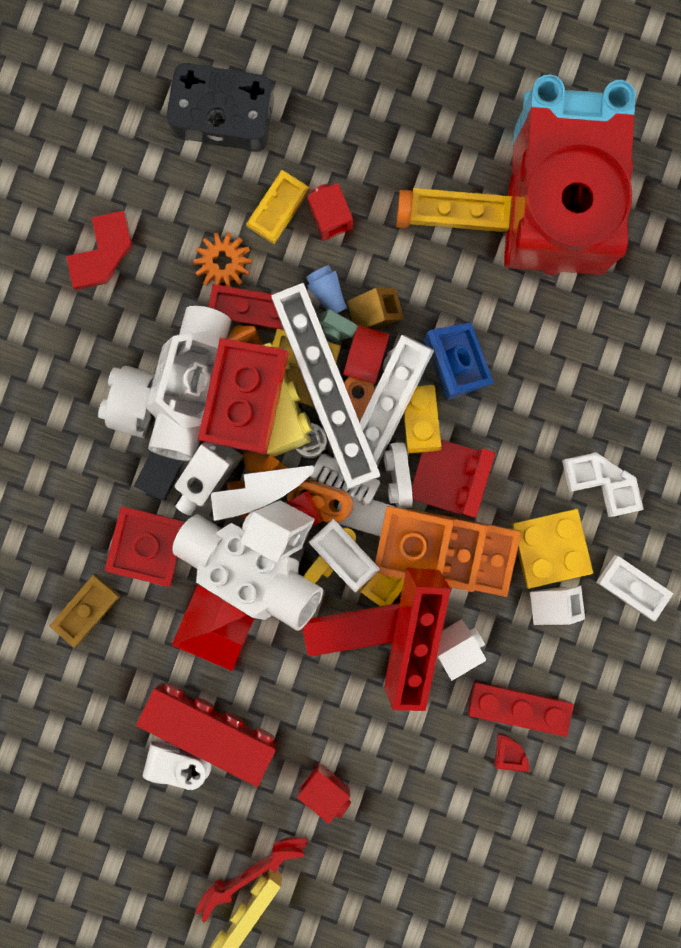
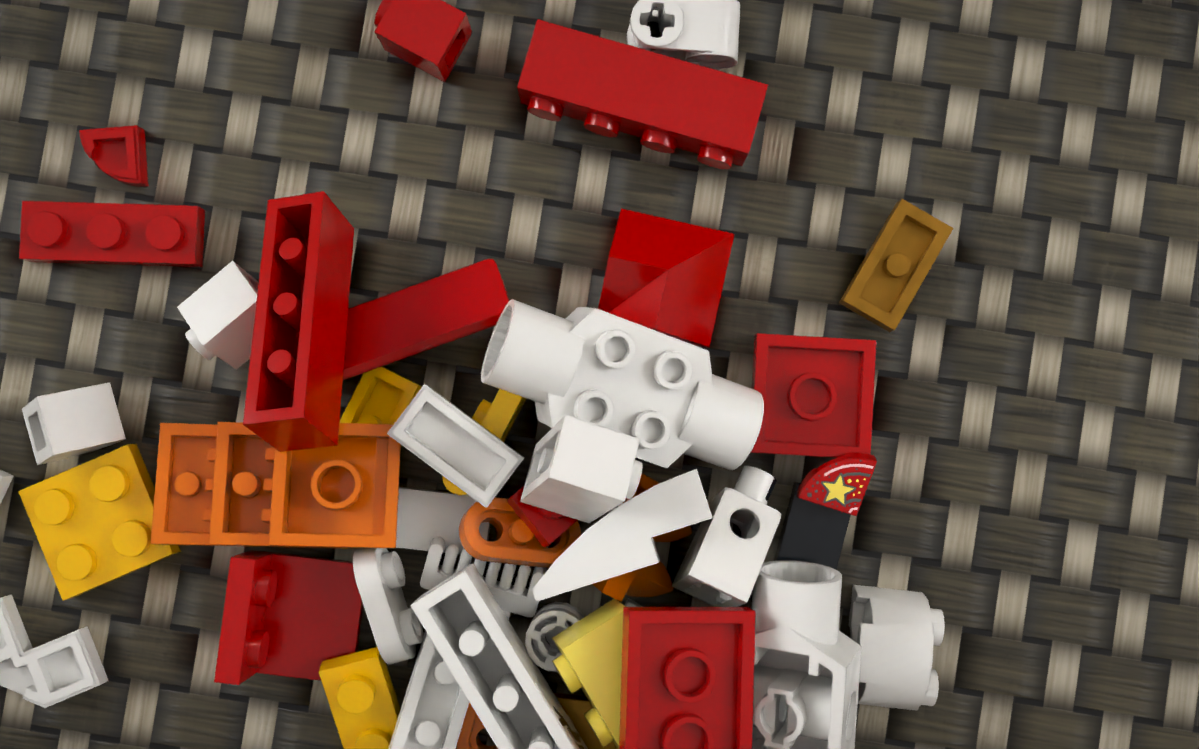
camera: 175 degrees right, 0 degrees up
none -> red tile [797,452,877,516]

